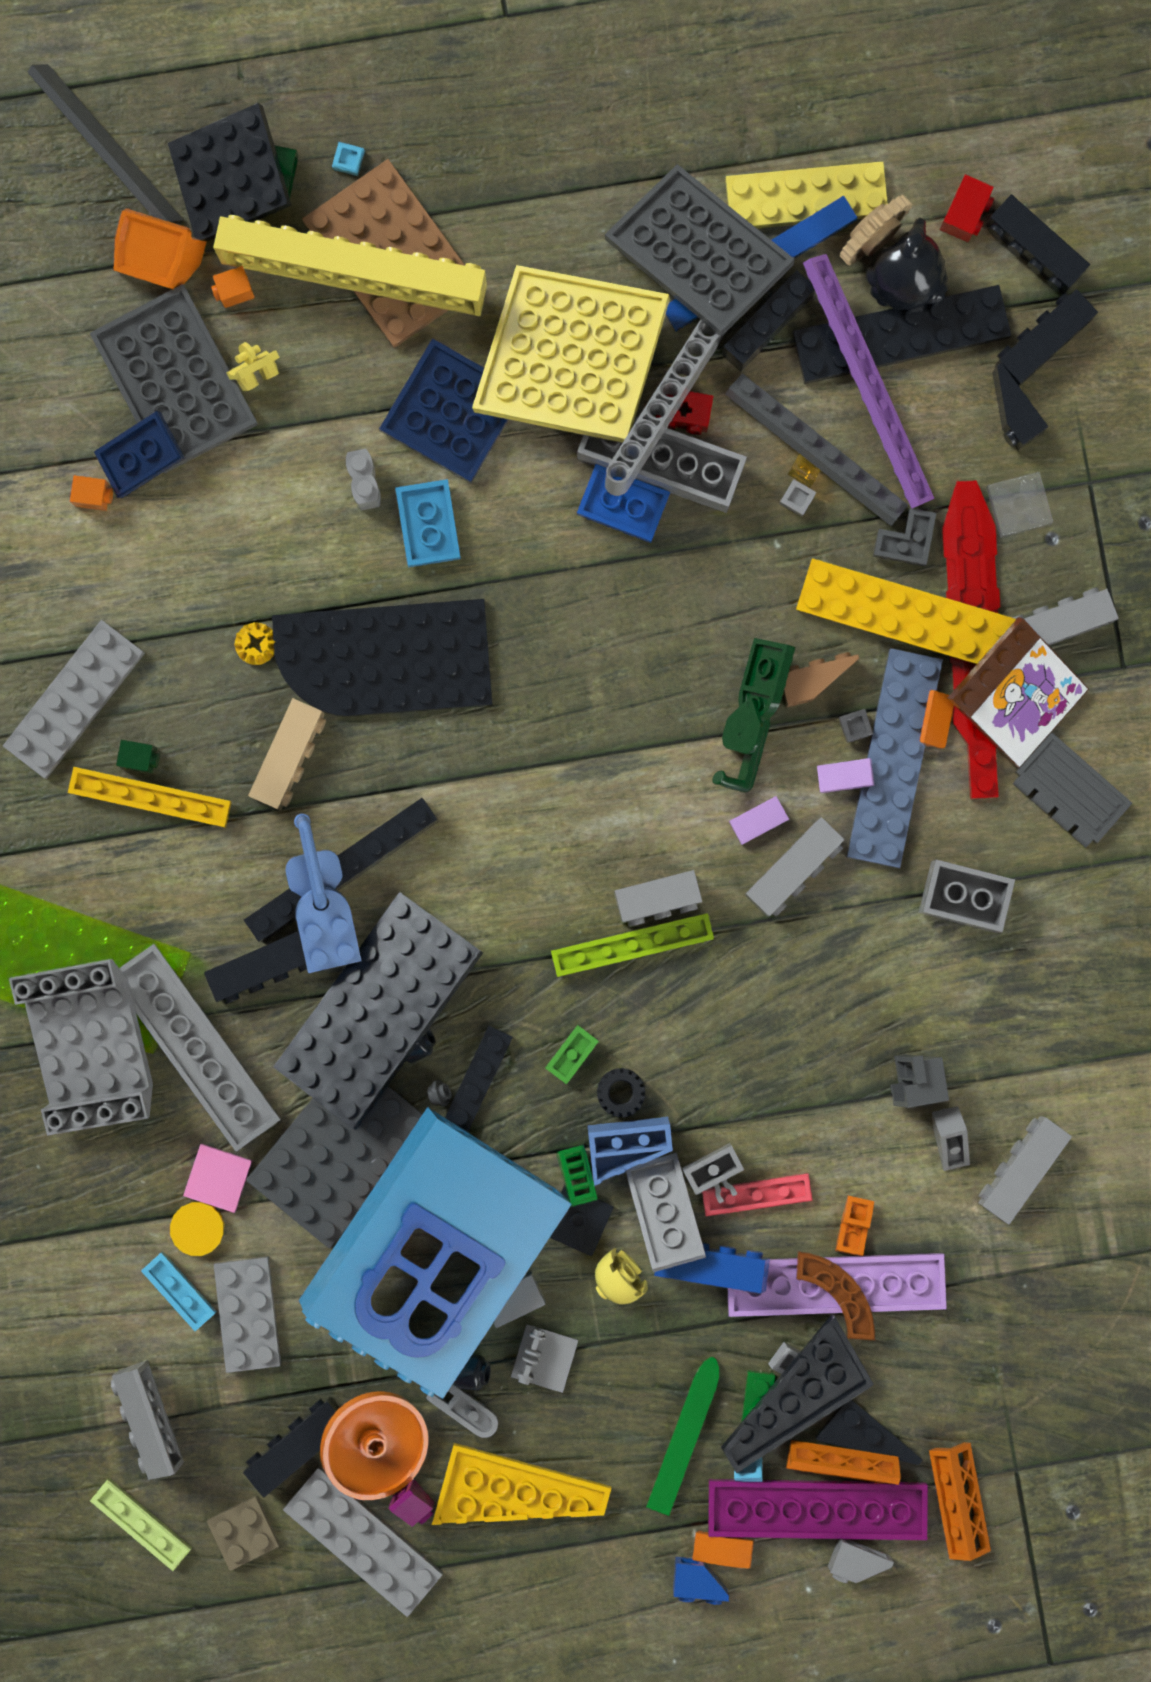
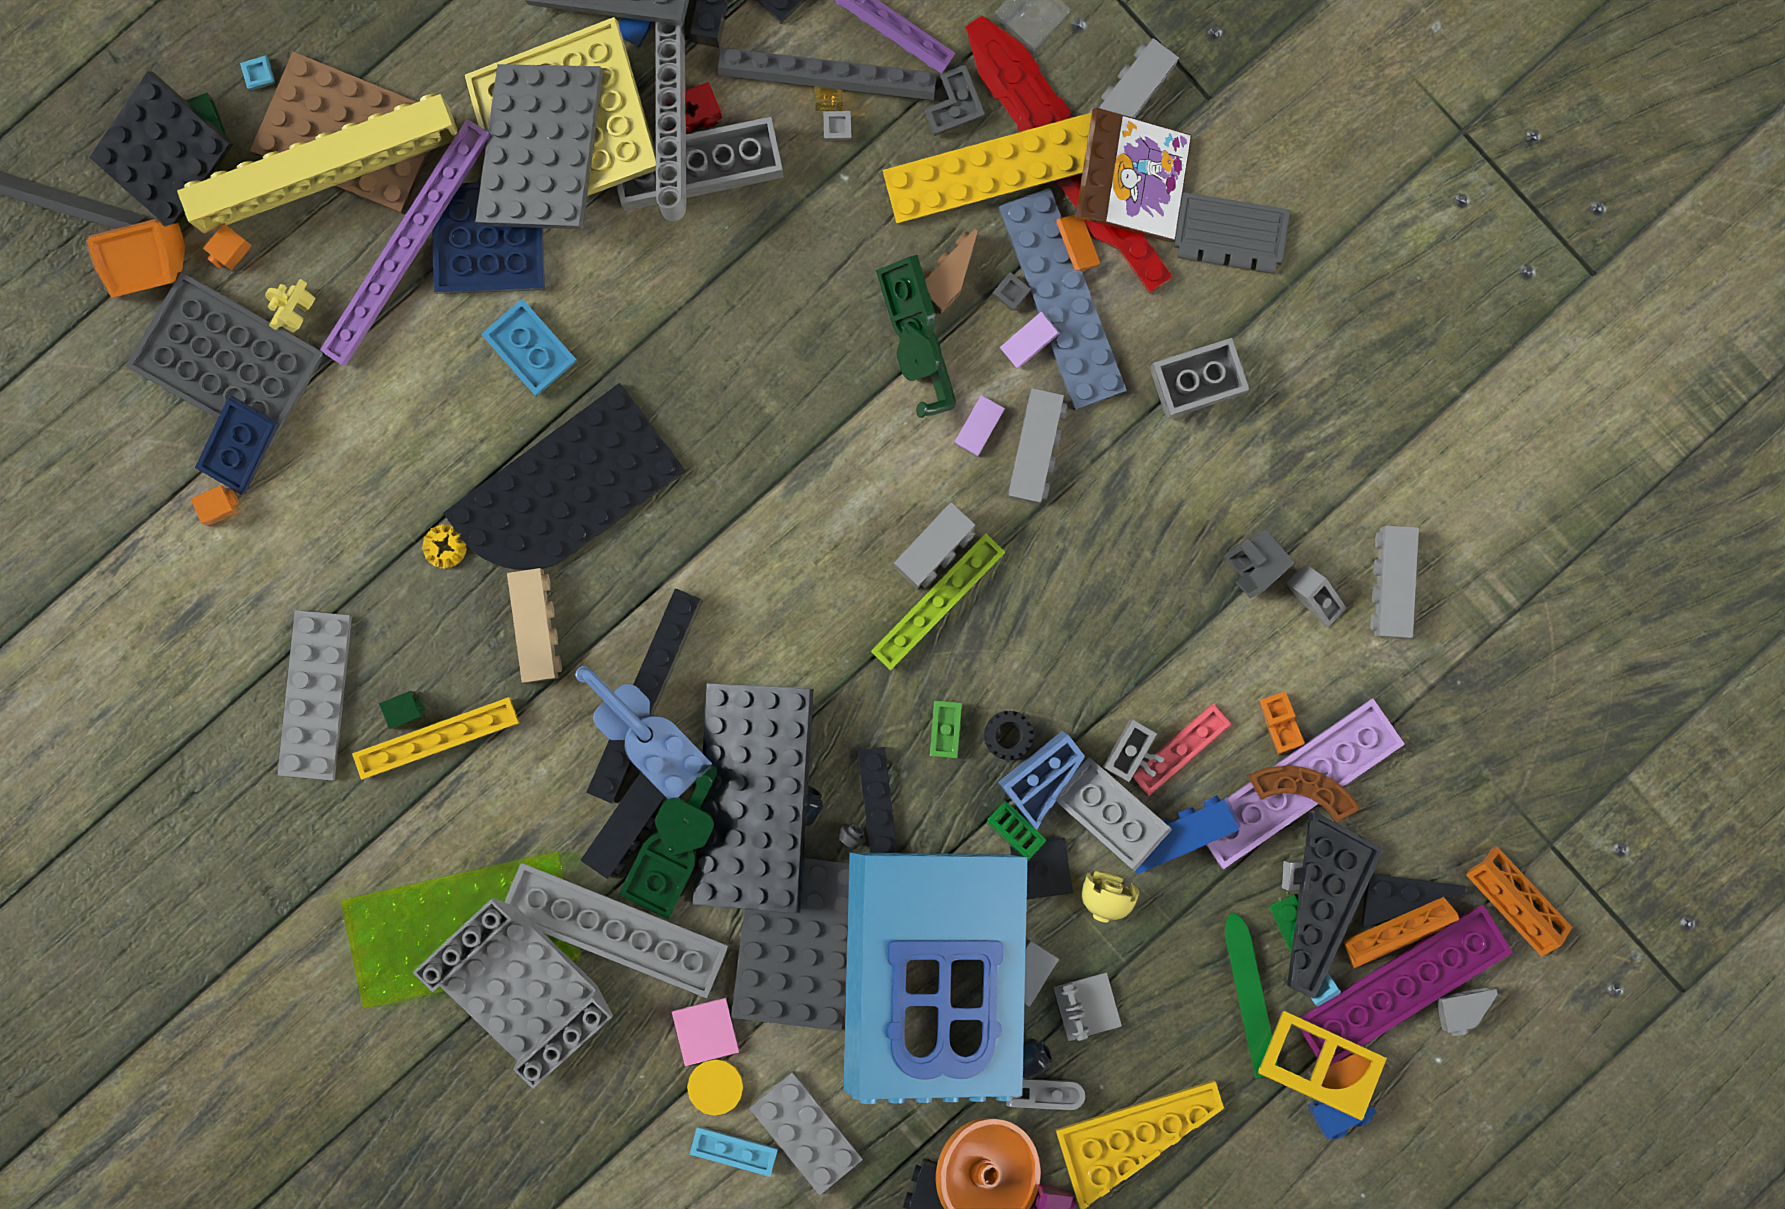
camera: 40 degrees left, 0 degrees up
light grey brick [346,448,381,511] -> none
blue plate [577,464,670,543] -> none
none -> medium lavender plate [320,119,491,366]
none -> plate [475,64,604,229]
none -> dark green plate [619,766,717,919]
none -> yellow window [1258,1011,1387,1121]

